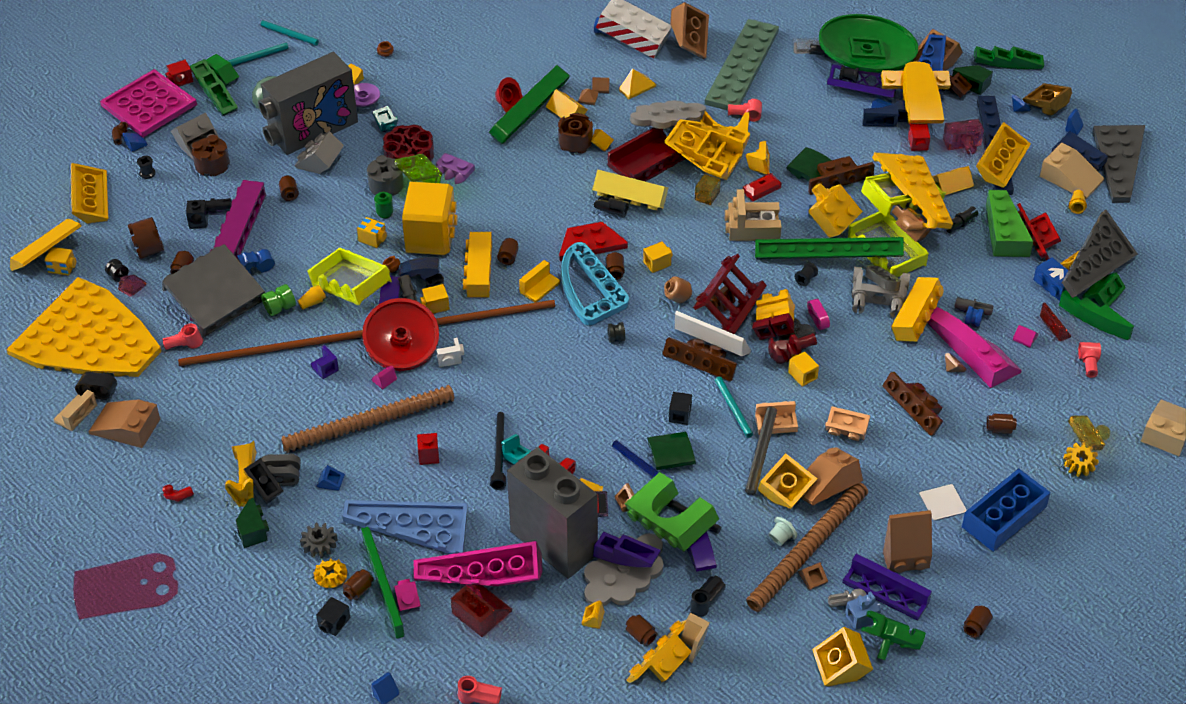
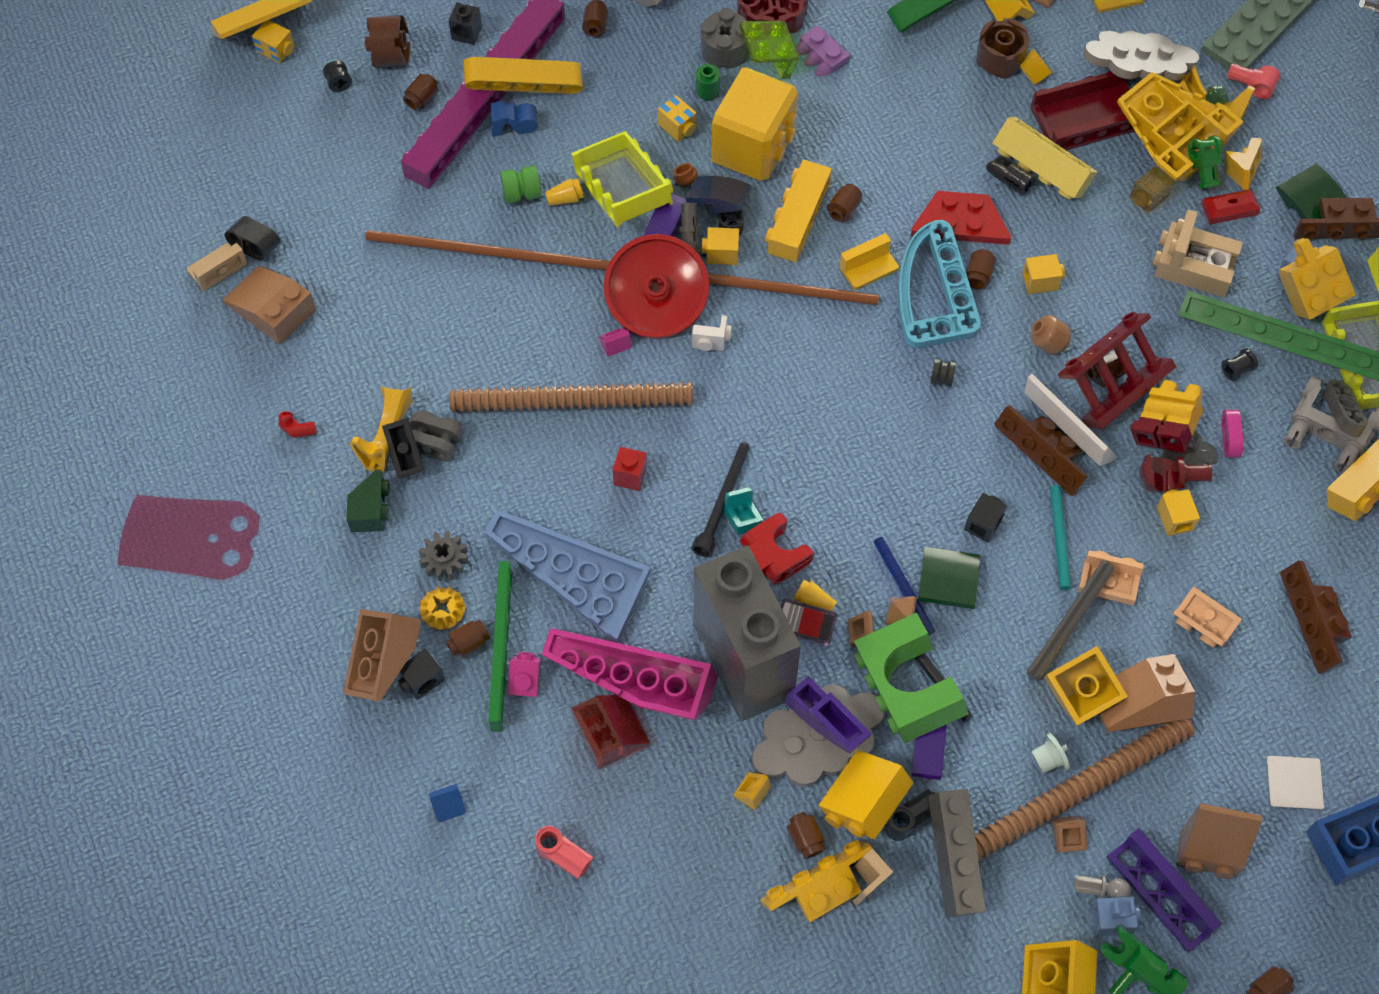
camera: 20 degrees right, 15 degrees up
yellow wing [6,277,162,377] -> none
clear pink slope [118,275,147,297] -> none
dark grey panel [162,244,265,338] -> none
coral pin [163,323,203,350] -> none
black pin [205,198,232,212] -> none
dark purple panel [311,345,339,379] -> none
blue slope [316,465,345,491] -> none
none -> medium nougat slope [343,609,421,702]
none -> yellow beam [463,57,583,94]
none -> yellow brick [818,750,913,840]
none -> medium nougat slope [886,596,917,625]
none -> dark grey brick [928,789,986,918]
none -> green connector [1188,136,1223,189]
none -> clear green plate [1205,85,1228,105]

